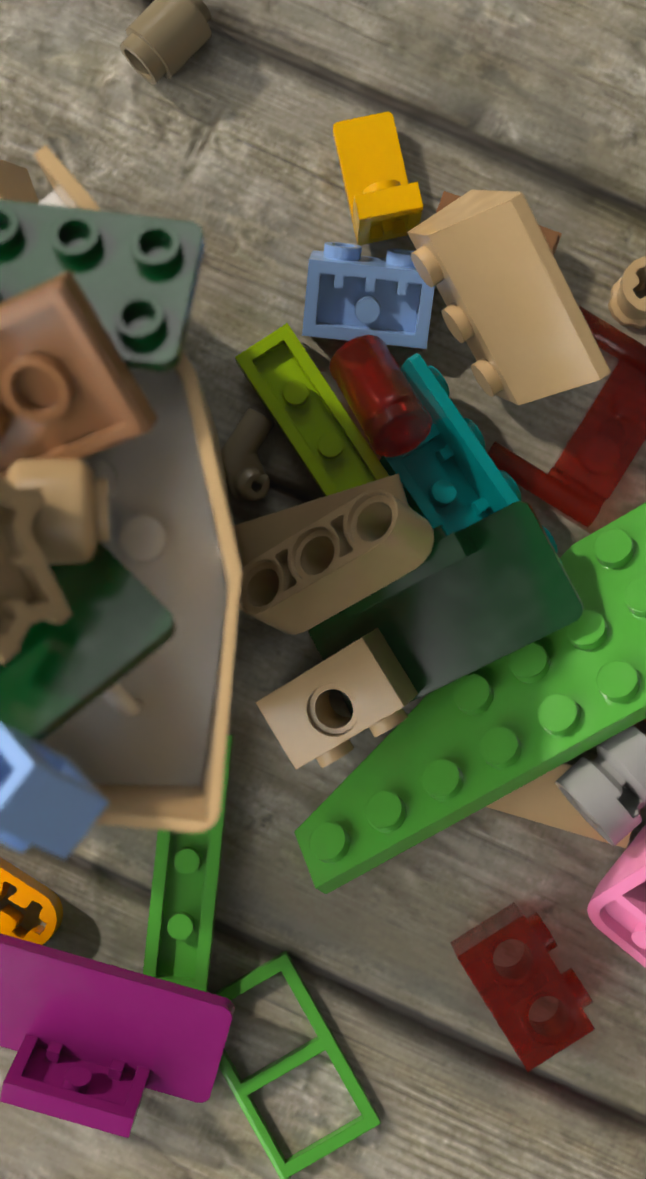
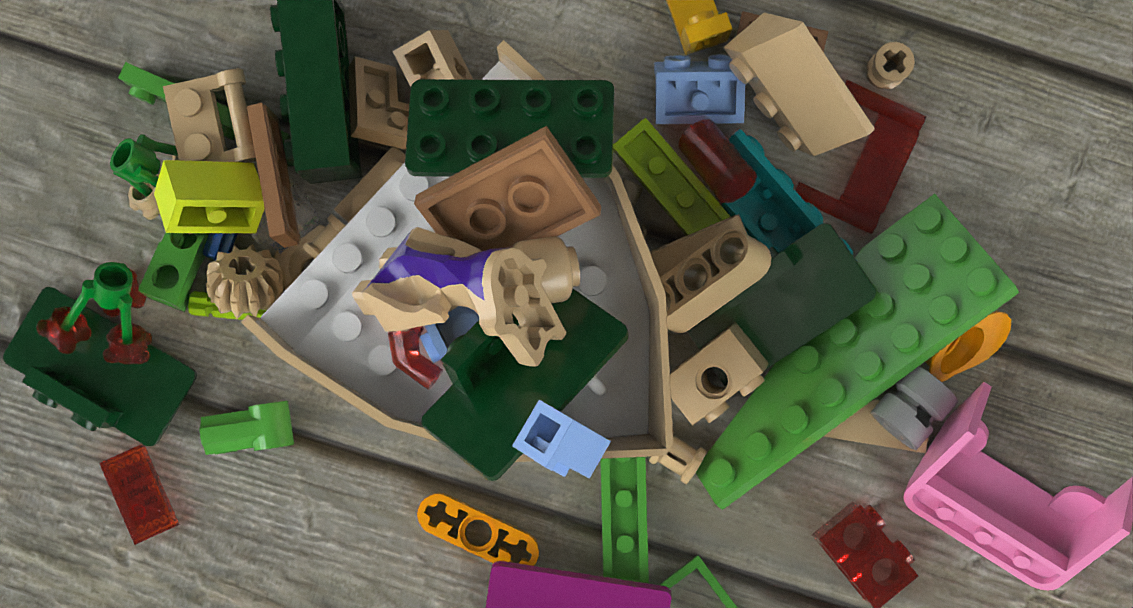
camera: 10 degrees left, 0 degrees up
none -> tan bush [648,430,707,485]

